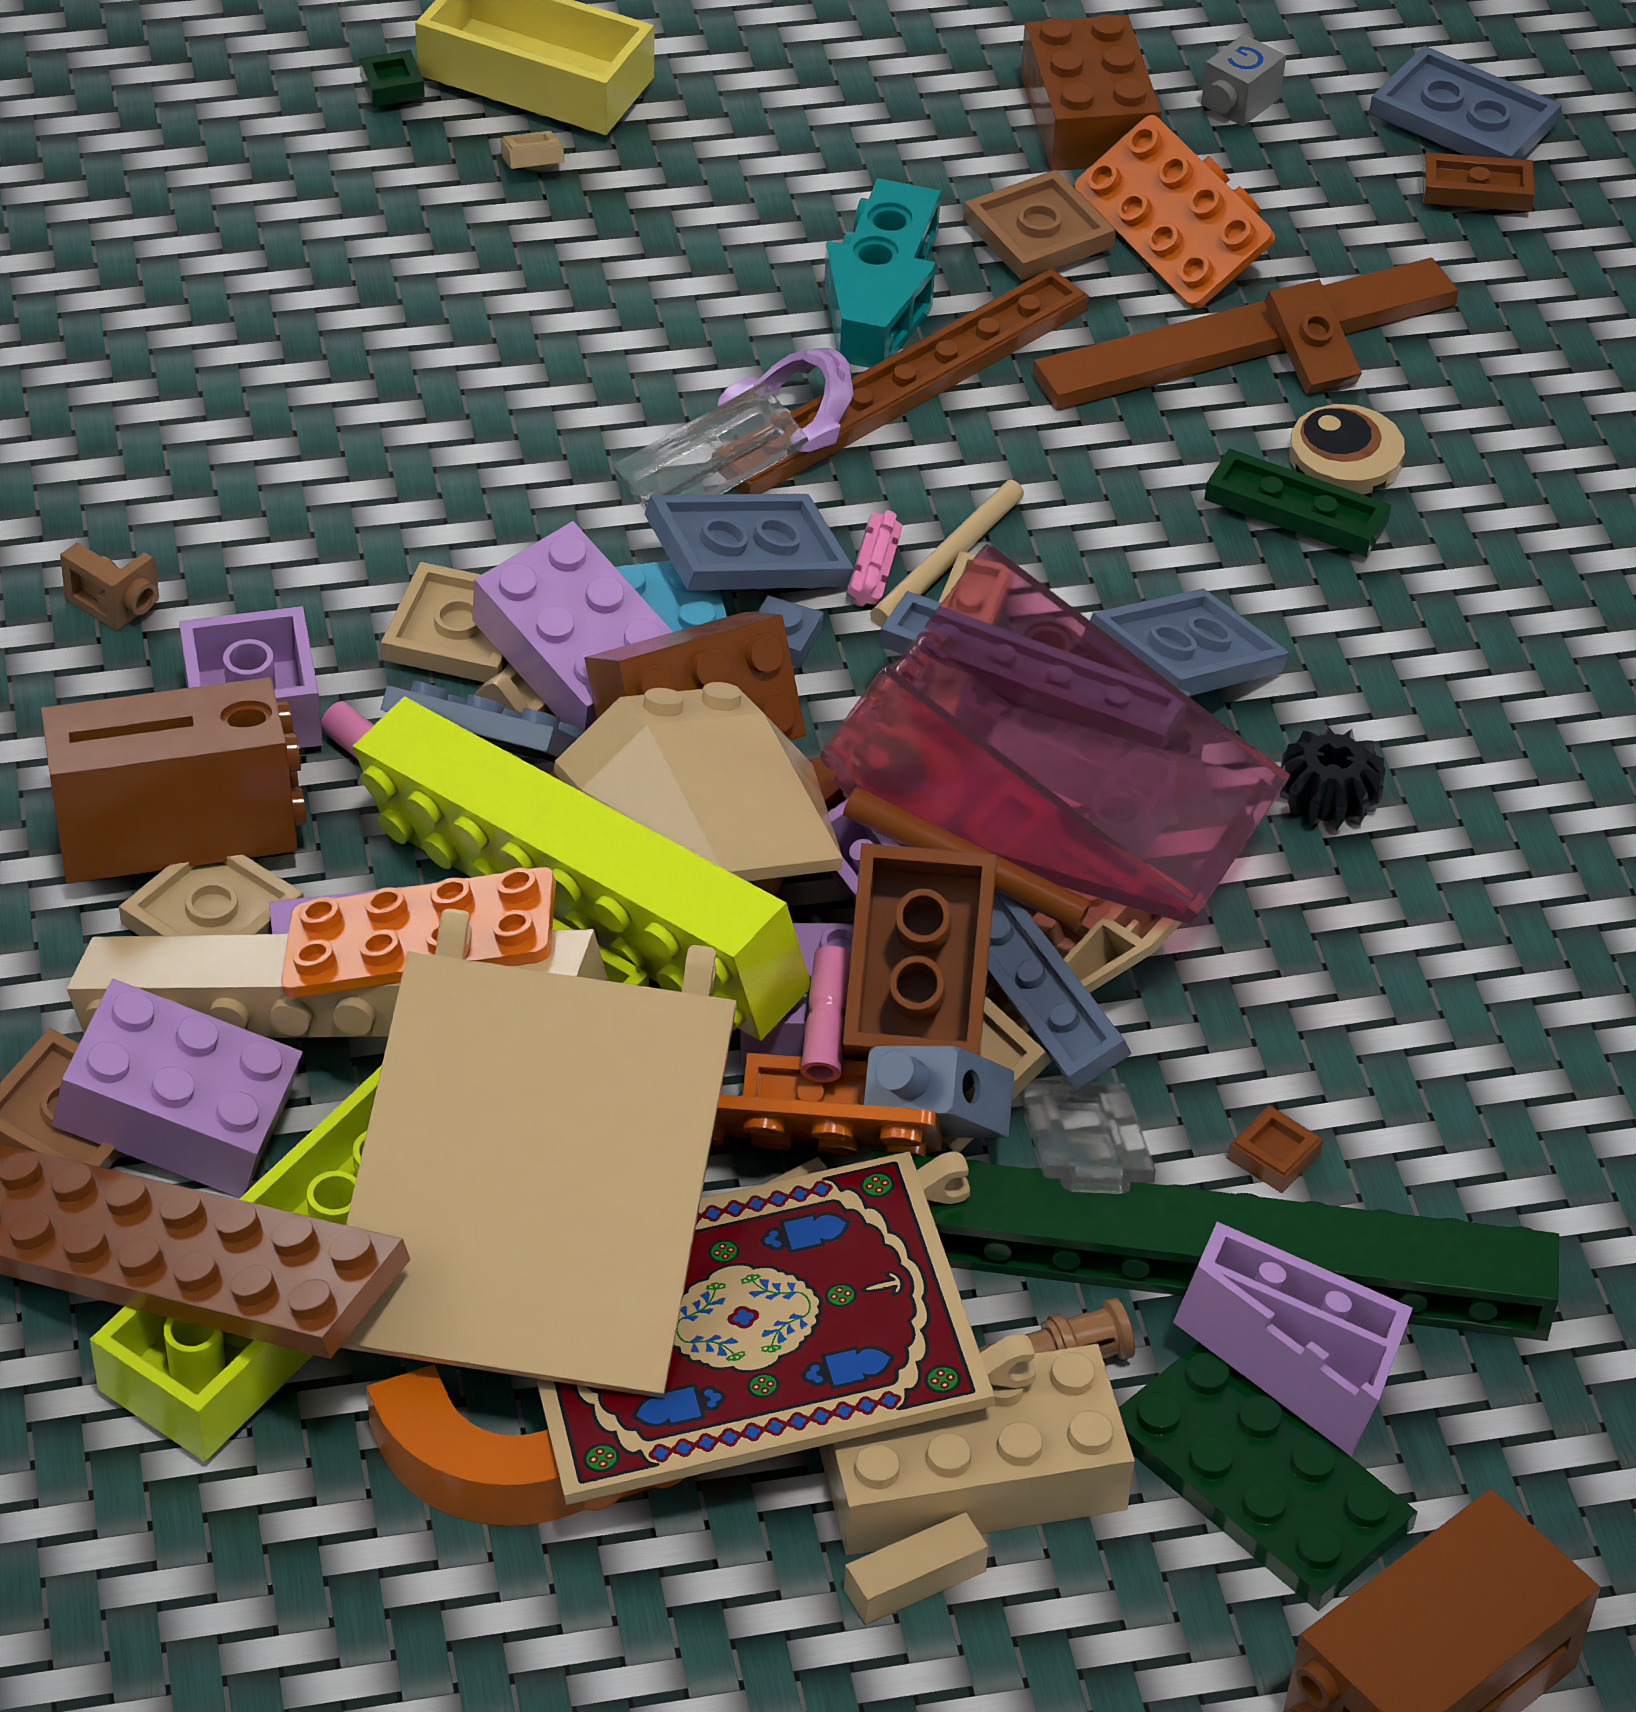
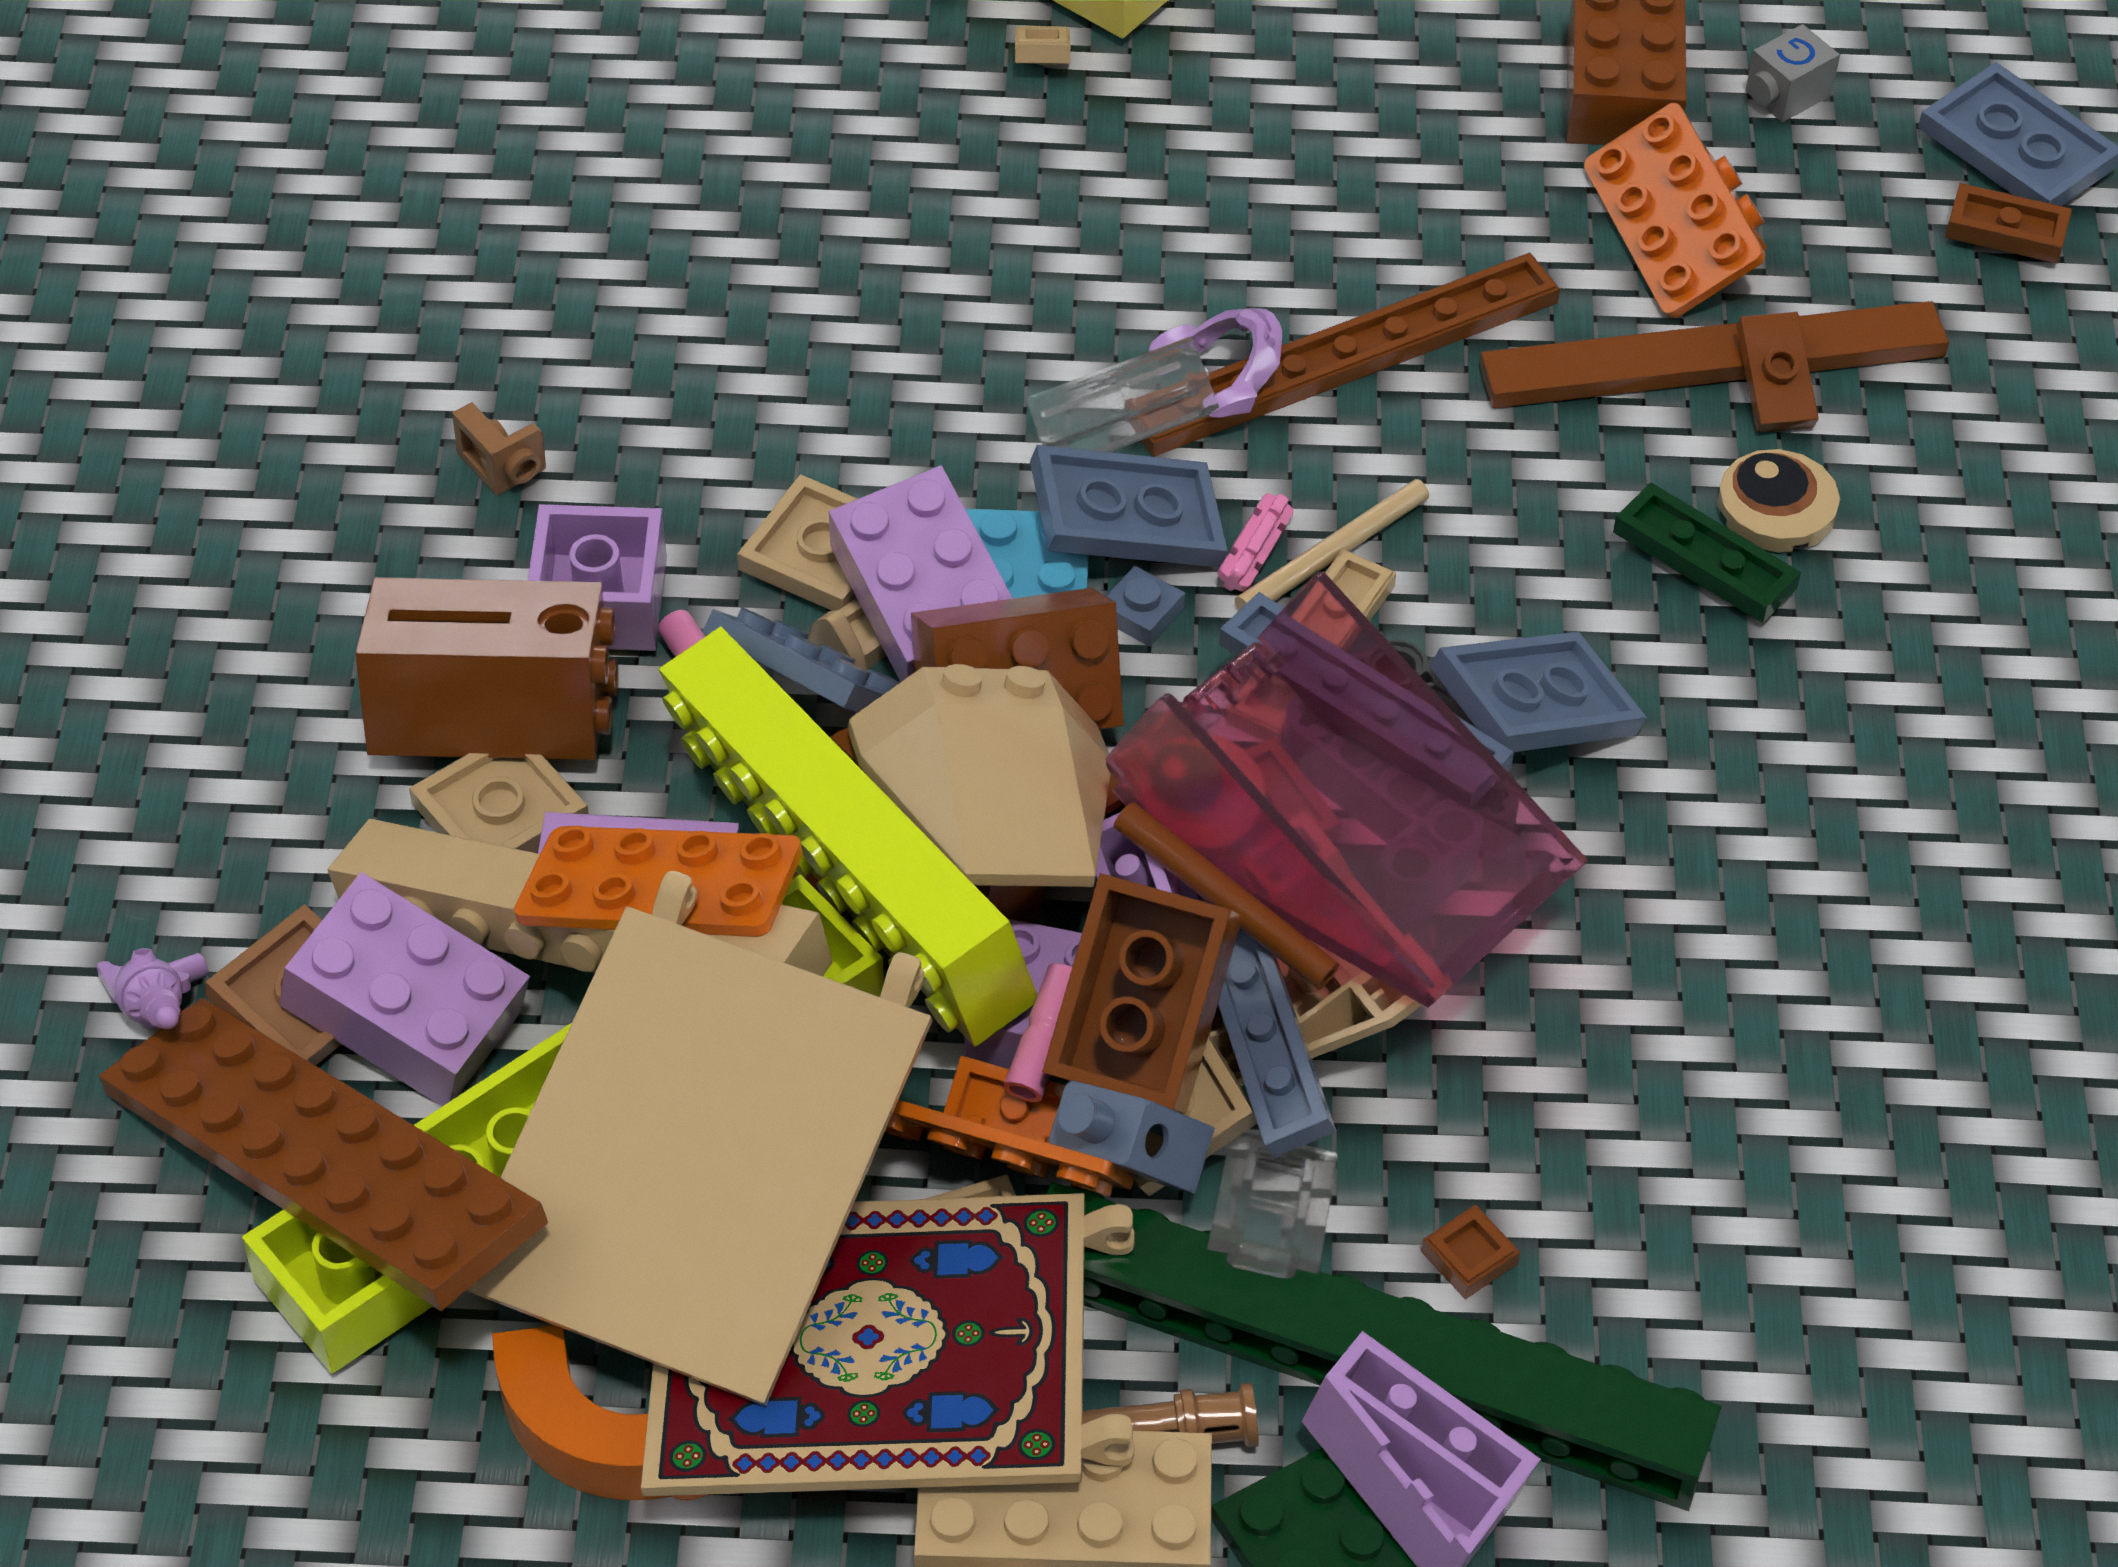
camera: 15 degrees right, 5 degrees up
teal brick [824,178,941,368] -> none
medium nougat plate [963,170,1116,281] -> none
black gear [1278,725,1386,831] -> none

